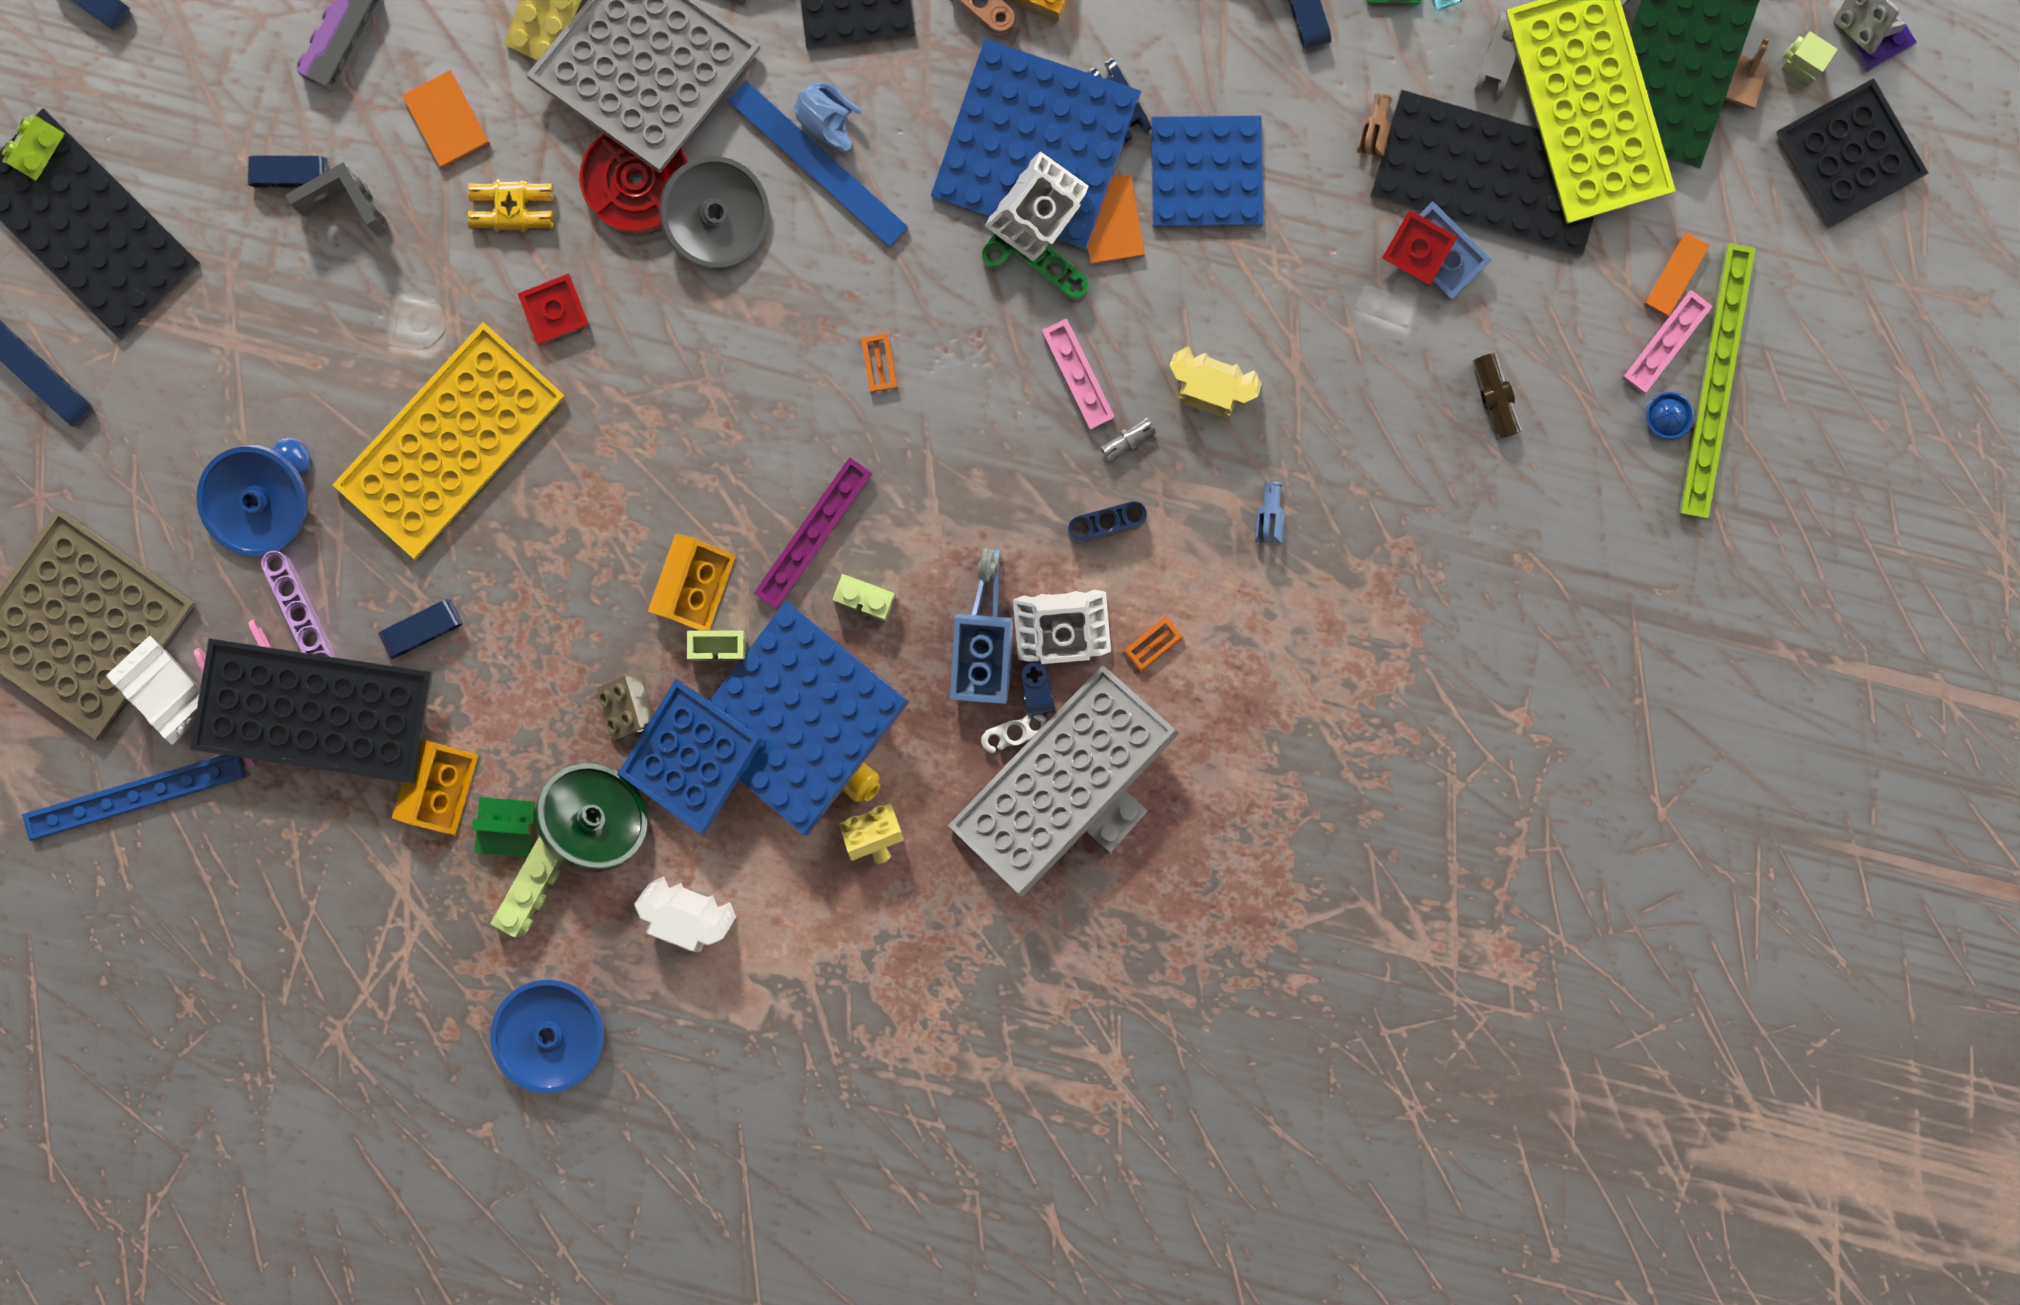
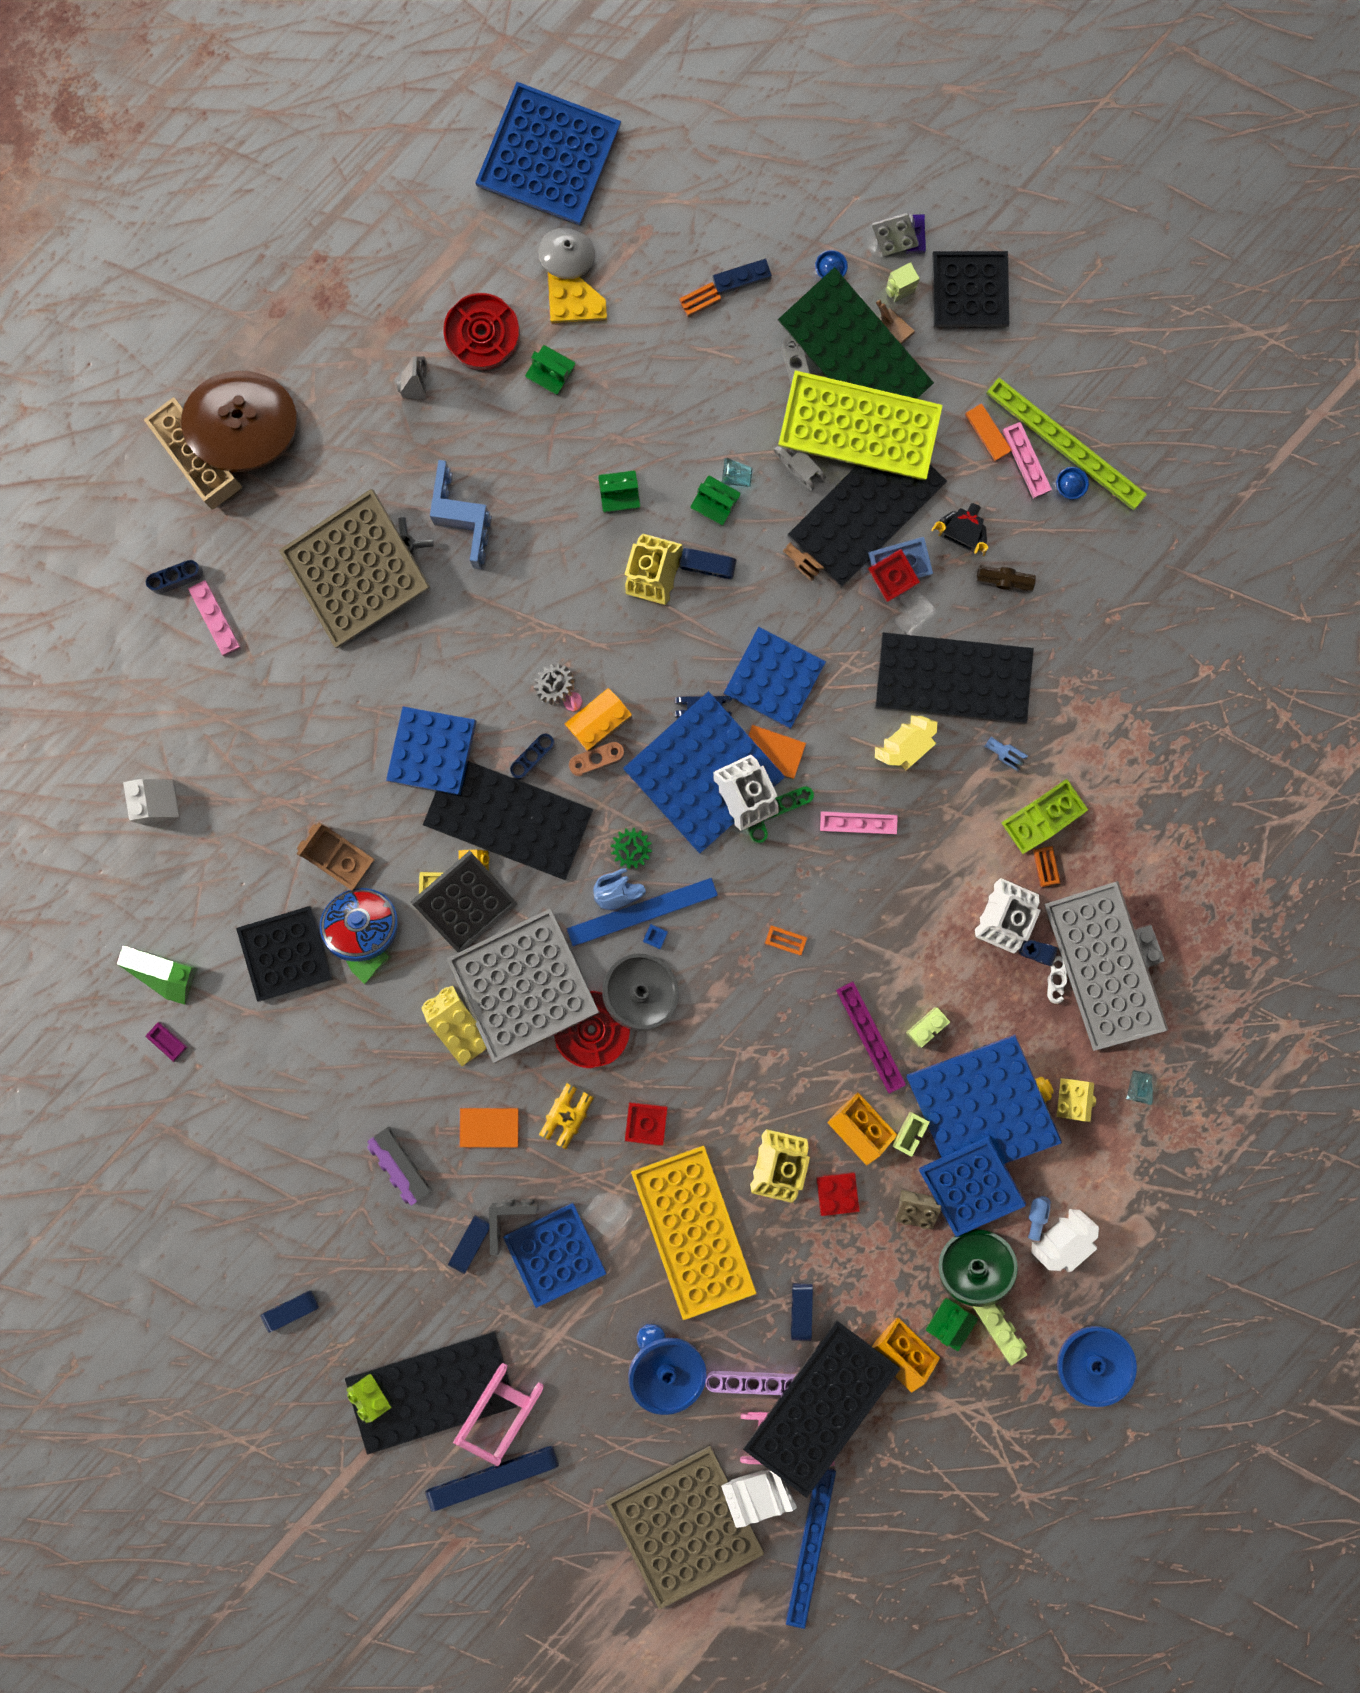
camera: 70 degrees left, 0 degrees up
medium blue slope [950,548,1013,704] -> none
dark blue beam [1068,501,1147,544] -> none
light grey pin [1100,418,1156,462] -> none
none -> bright pink piece [453,1363,544,1466]
none -> blue plate [503,1202,607,1308]
none -> green gear [611,828,652,869]
none -> blue plate [643,924,668,949]
none -> light yellow slope [750,1129,810,1203]
none -> red plate [816,1172,860,1216]
none -> black plate [875,632,1034,724]
none -> black torso [932,503,988,556]
none -> lime bracket [1001,779,1088,854]
none -> medium blue arm [1028,1196,1051,1241]
none -> clear light blue slope [1126,1070,1153,1105]

